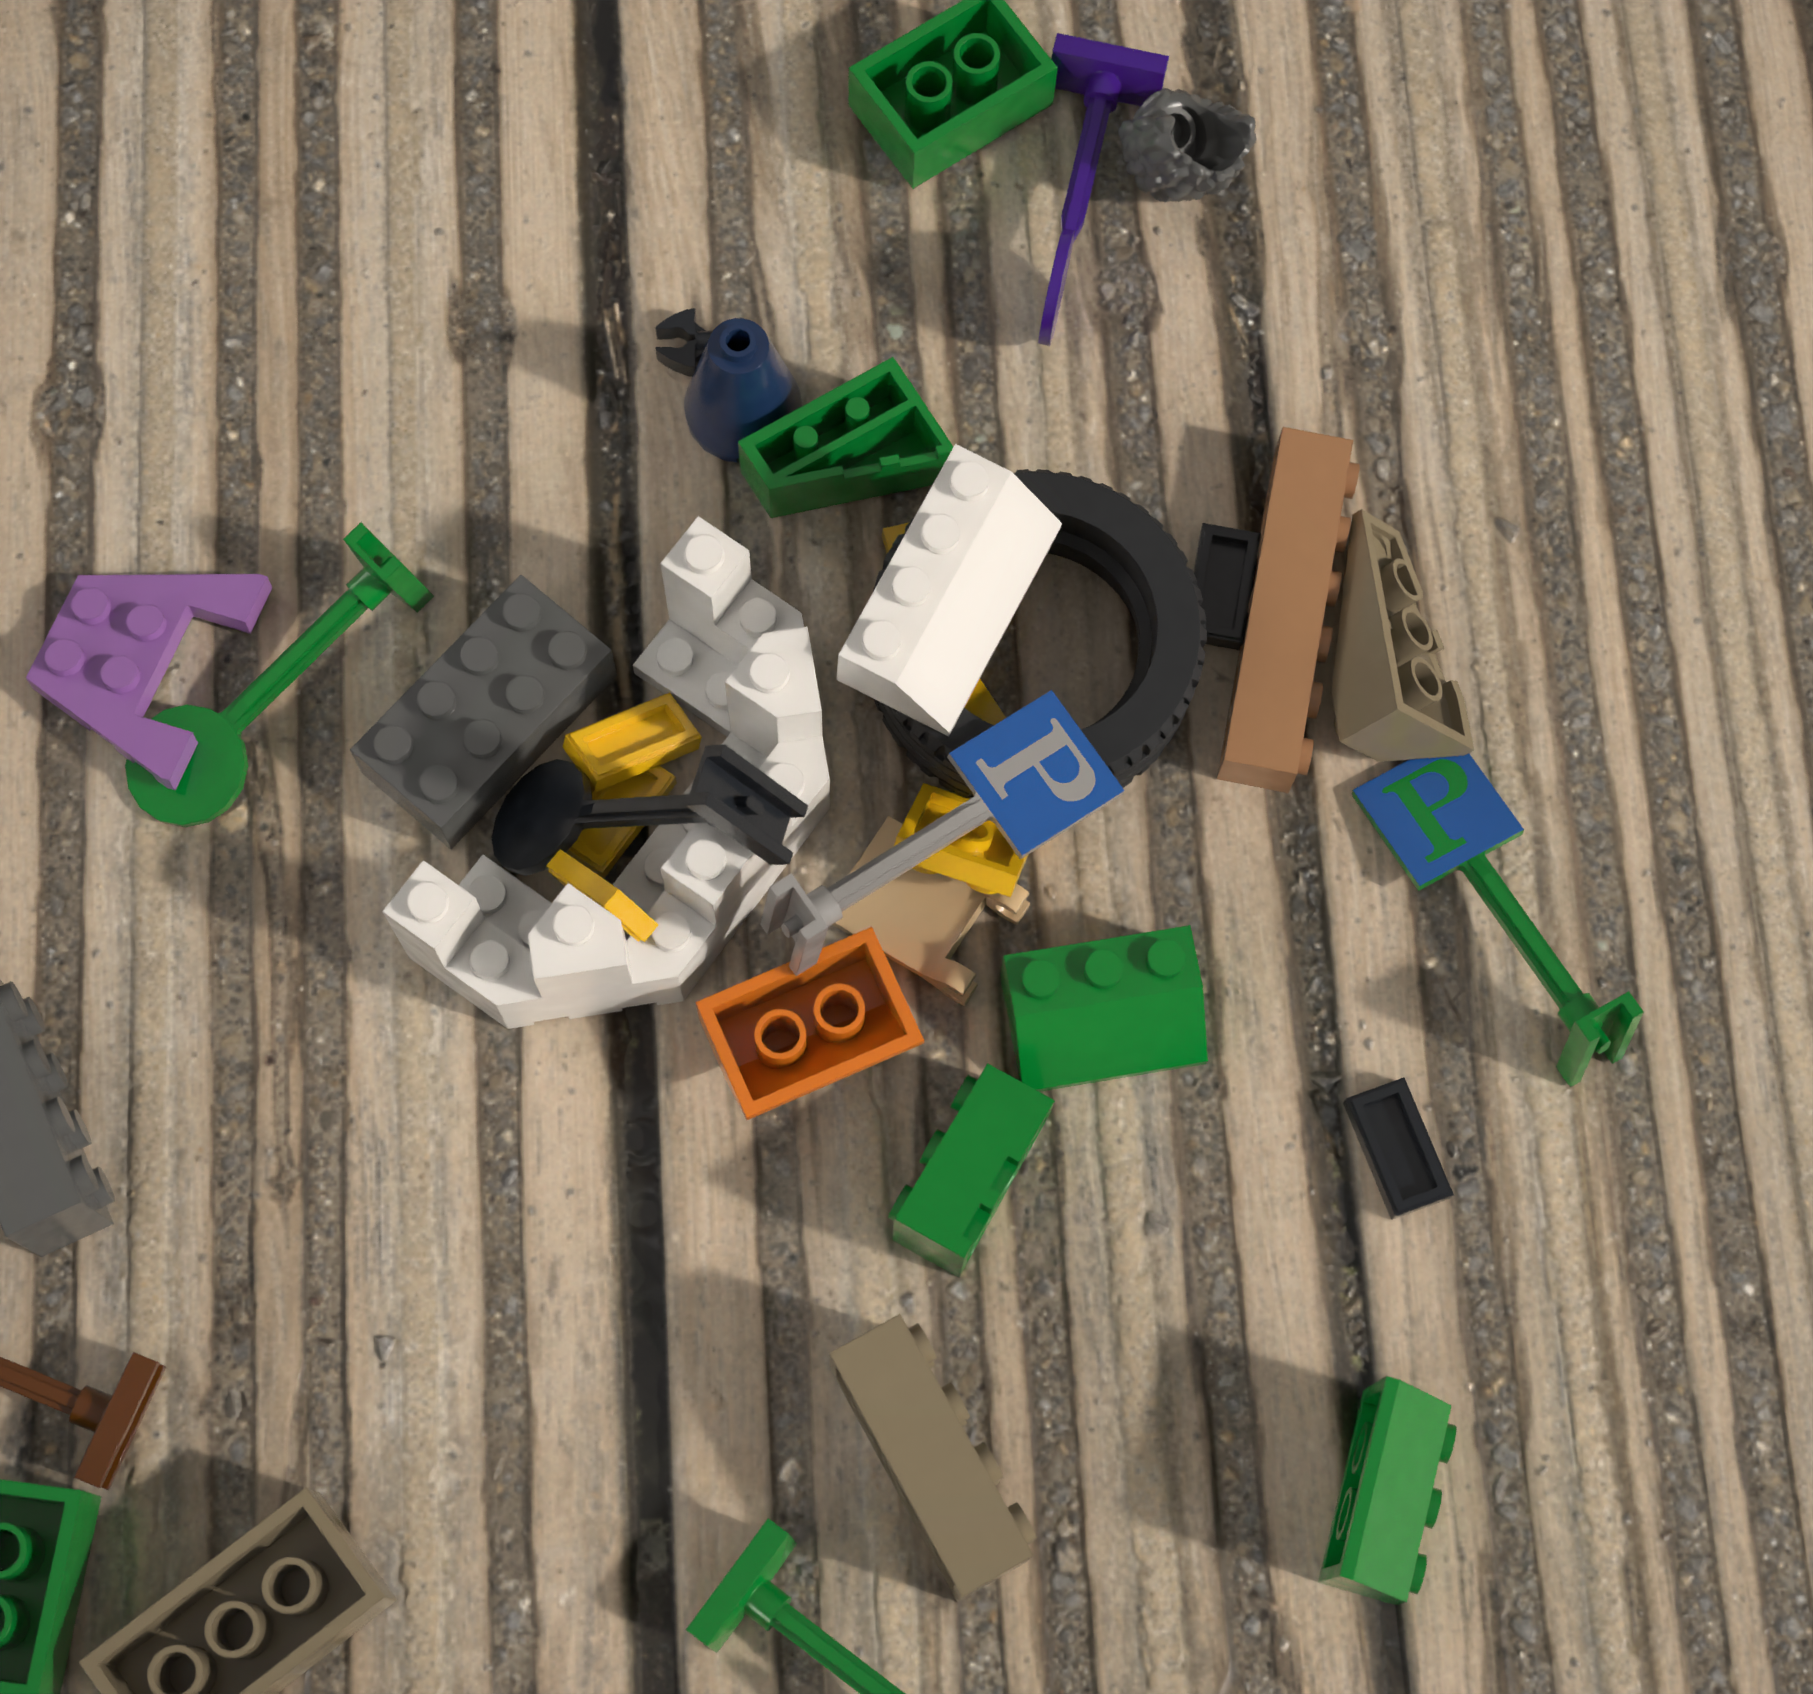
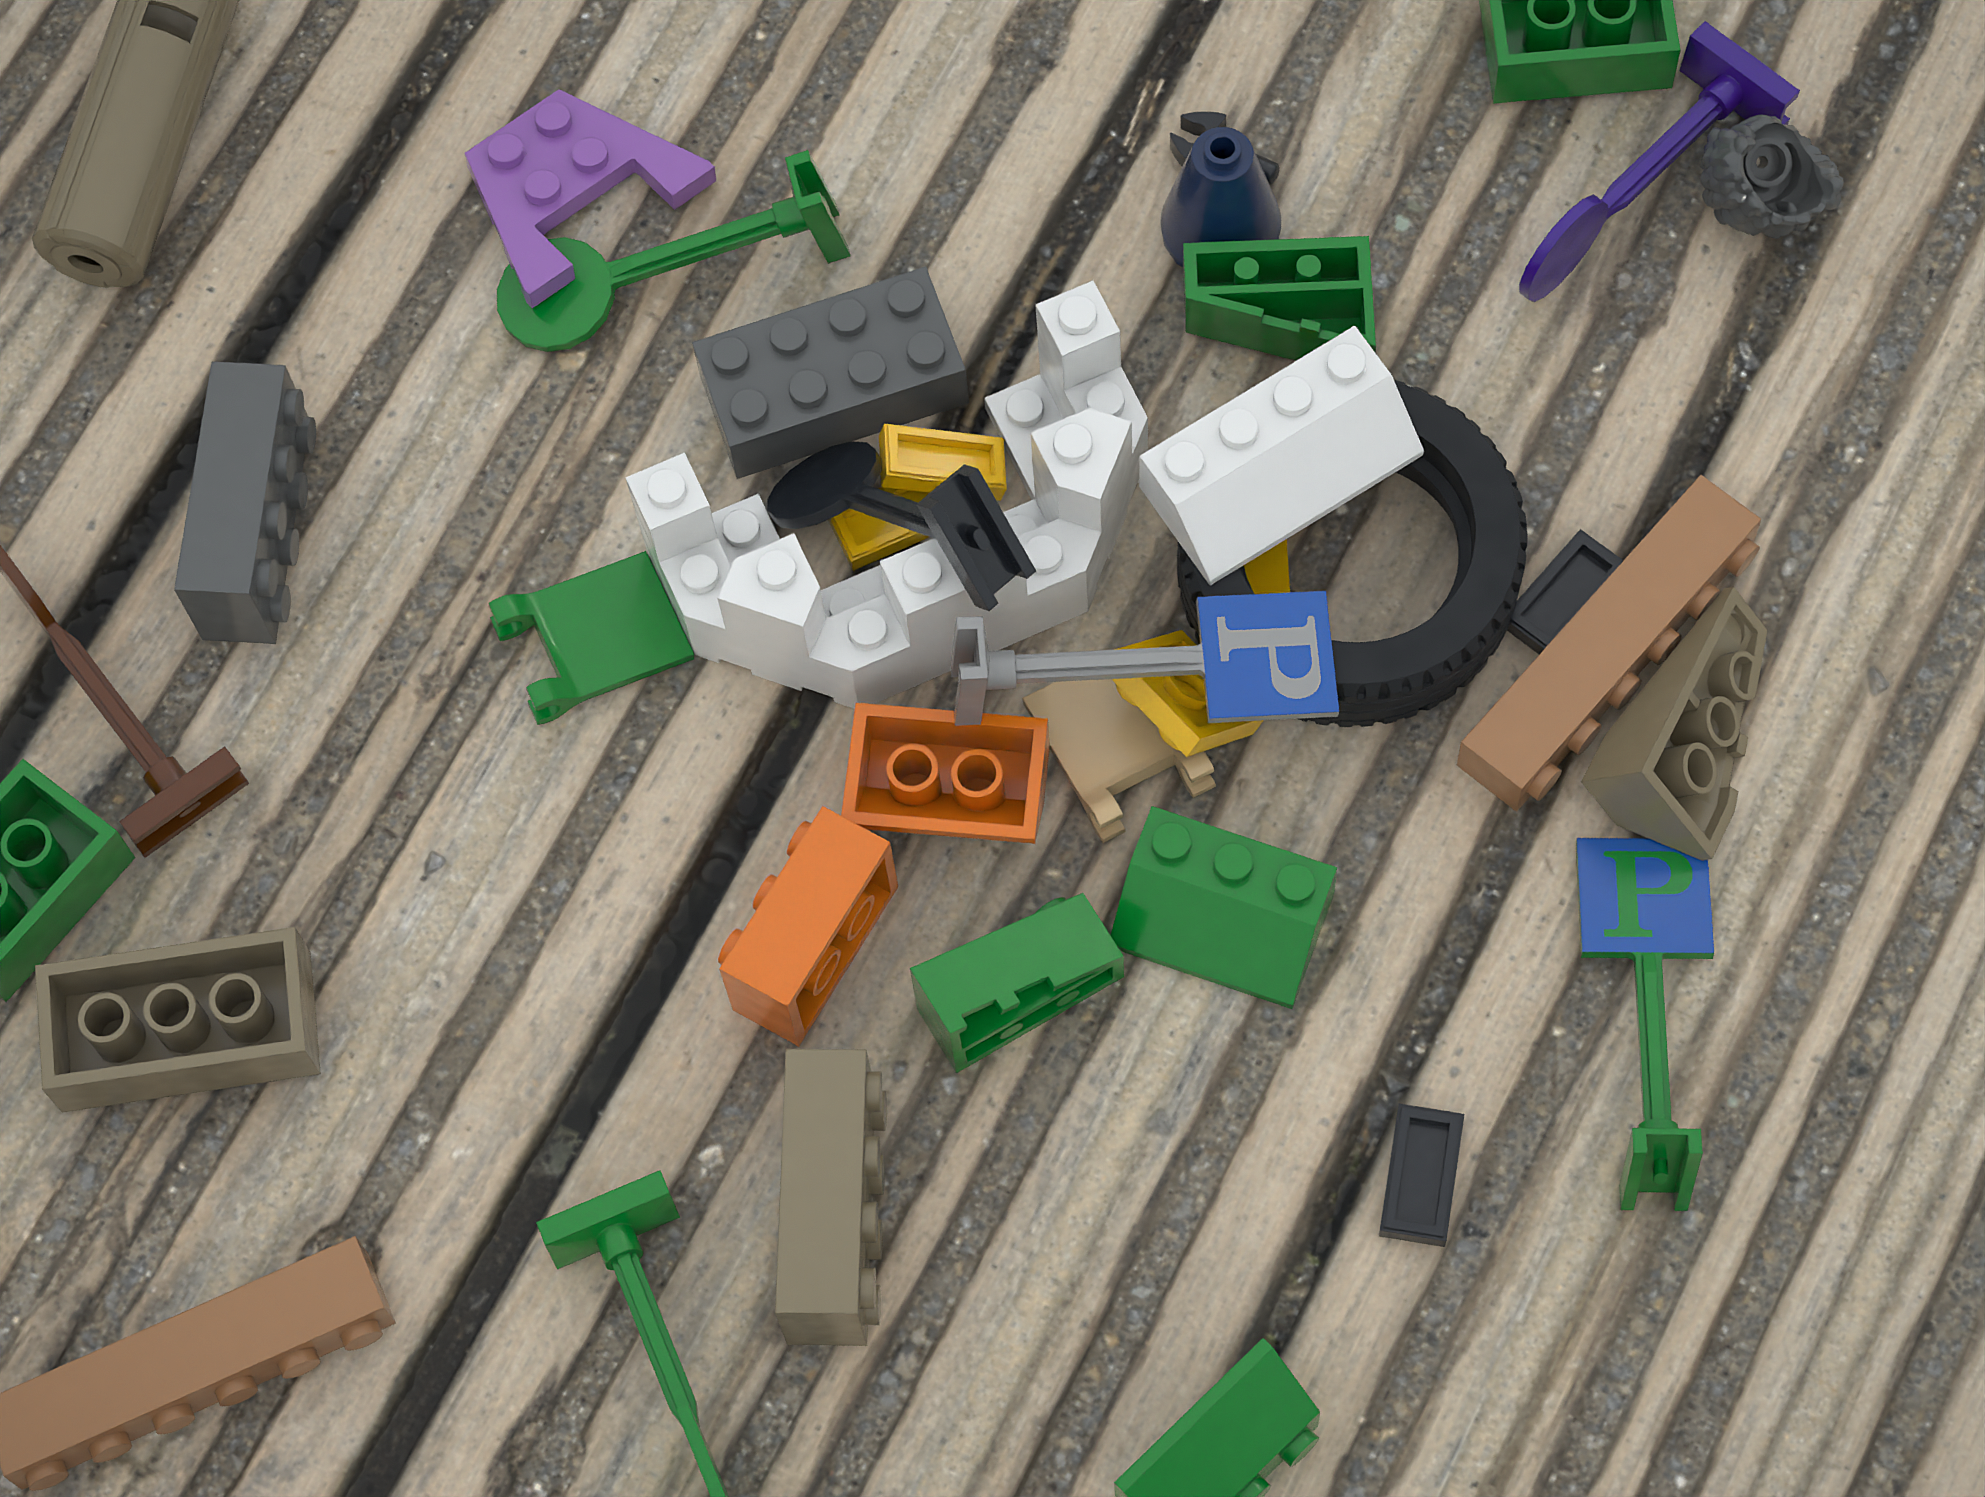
camera: 40 degrees right, 5 degrees down
yellow tile [546,849,659,942] -> none
none -> green flag [489,551,694,725]
none -> orange brick [718,806,898,1047]

